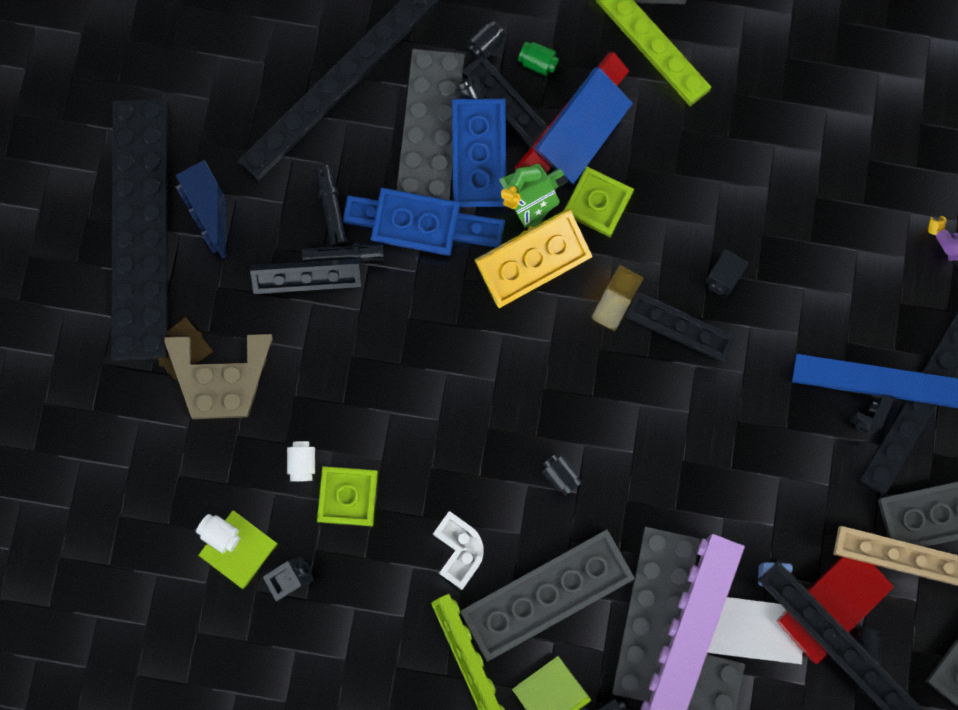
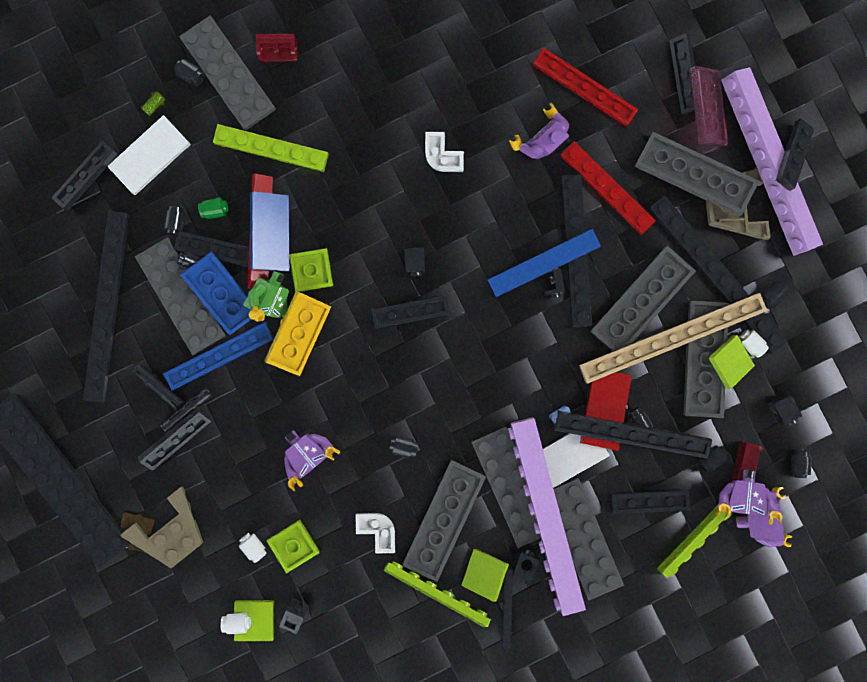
camera: 35 degrees left, 10 degrees up
dark blue slope [176,160,226,259] -> none
blue tile [371,188,460,256] -> none
clear yellow slope [591,265,643,331] -> none
none -> medium lavender torso [284,430,340,491]
none -> white plate [425,132,464,172]

